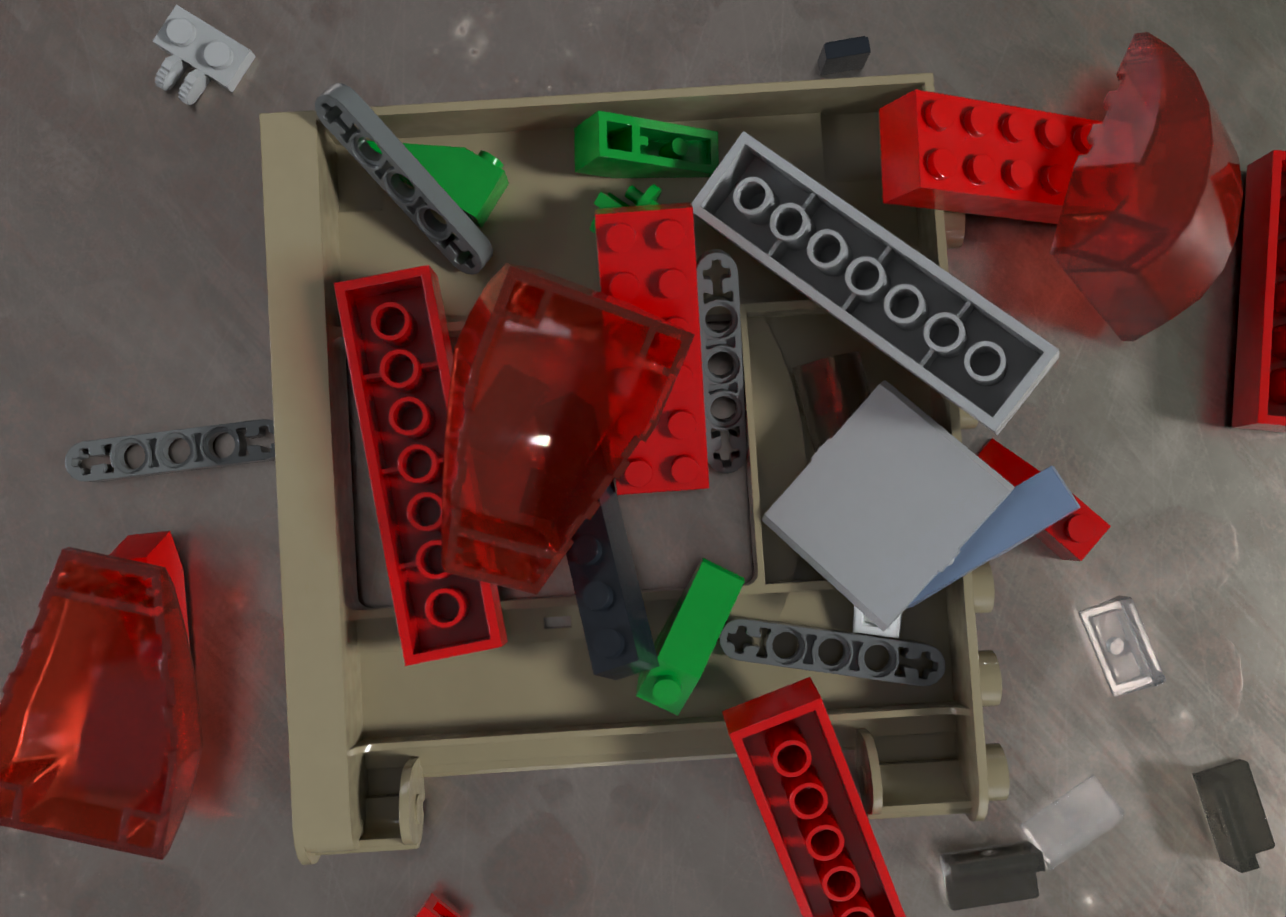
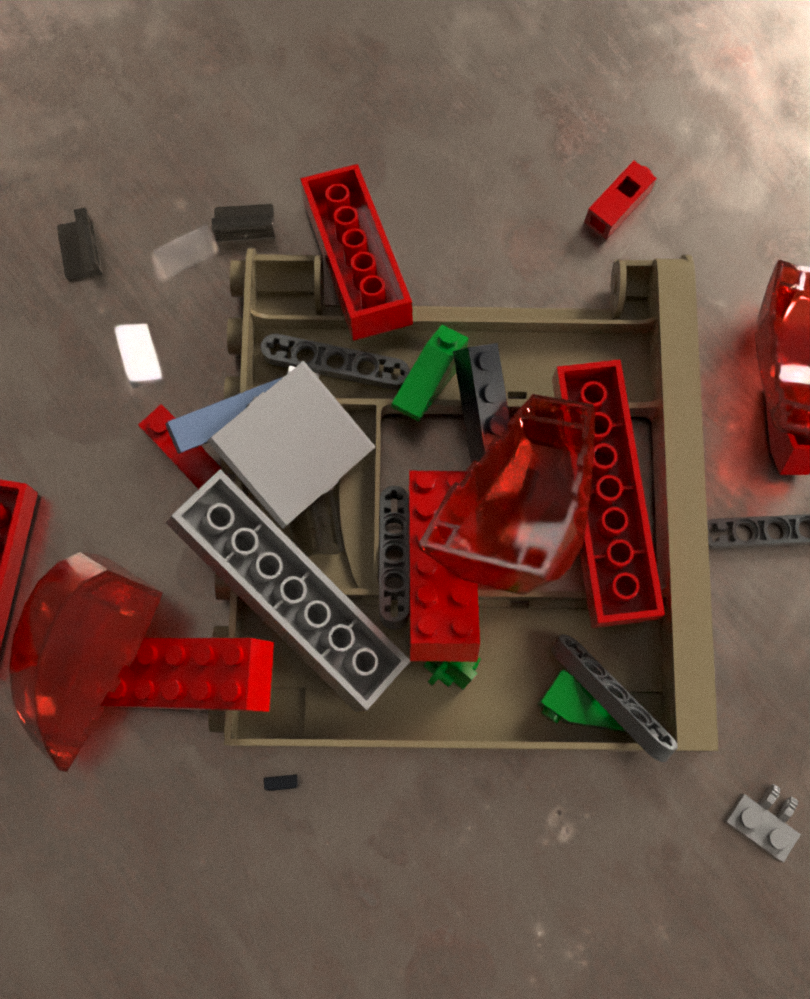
camera: 175 degrees left, 10 degrees down
green slope [574,110,719,178] -> none

